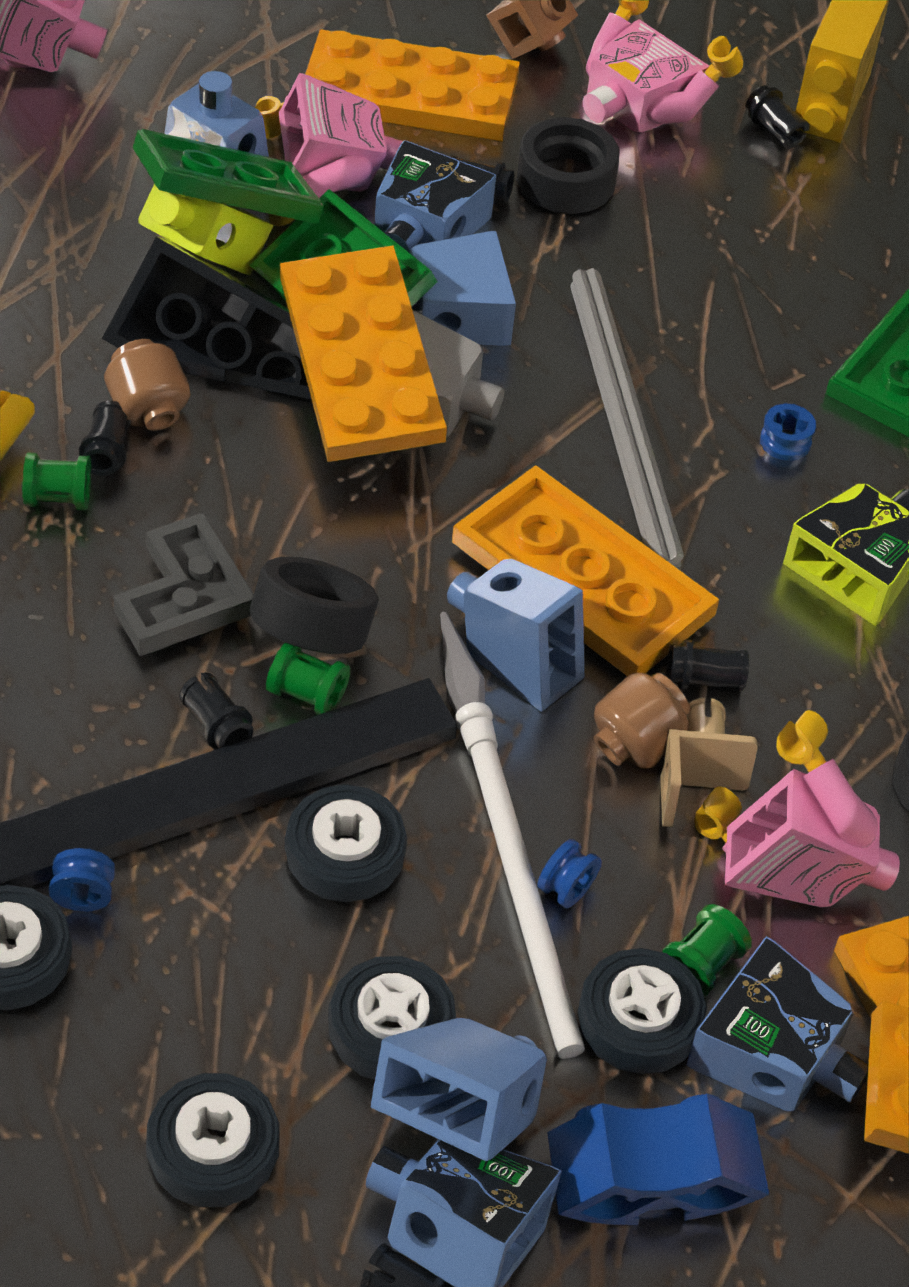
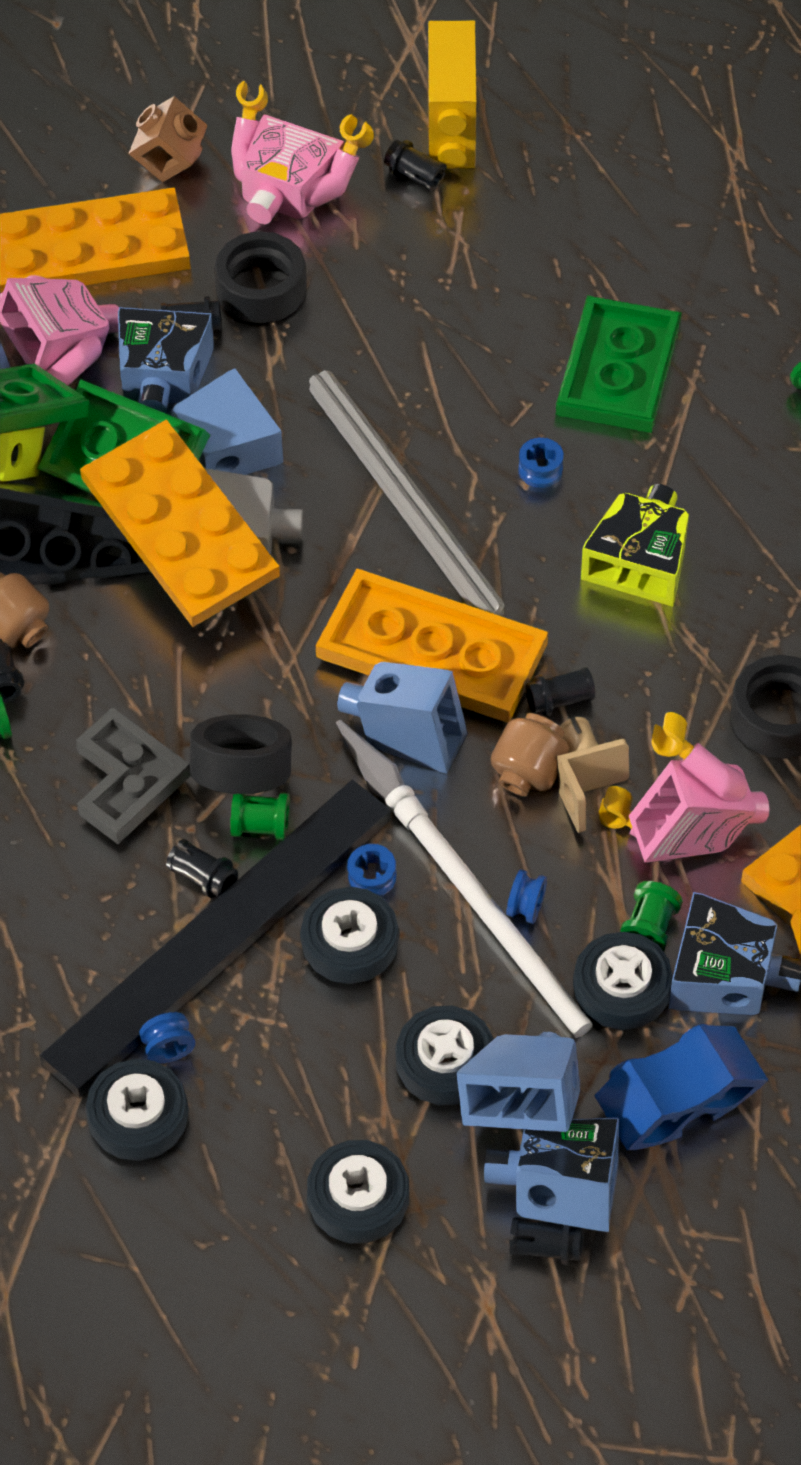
camera: 15 degrees left, 5 degrees up
none -> blue bush [347,844,397,896]

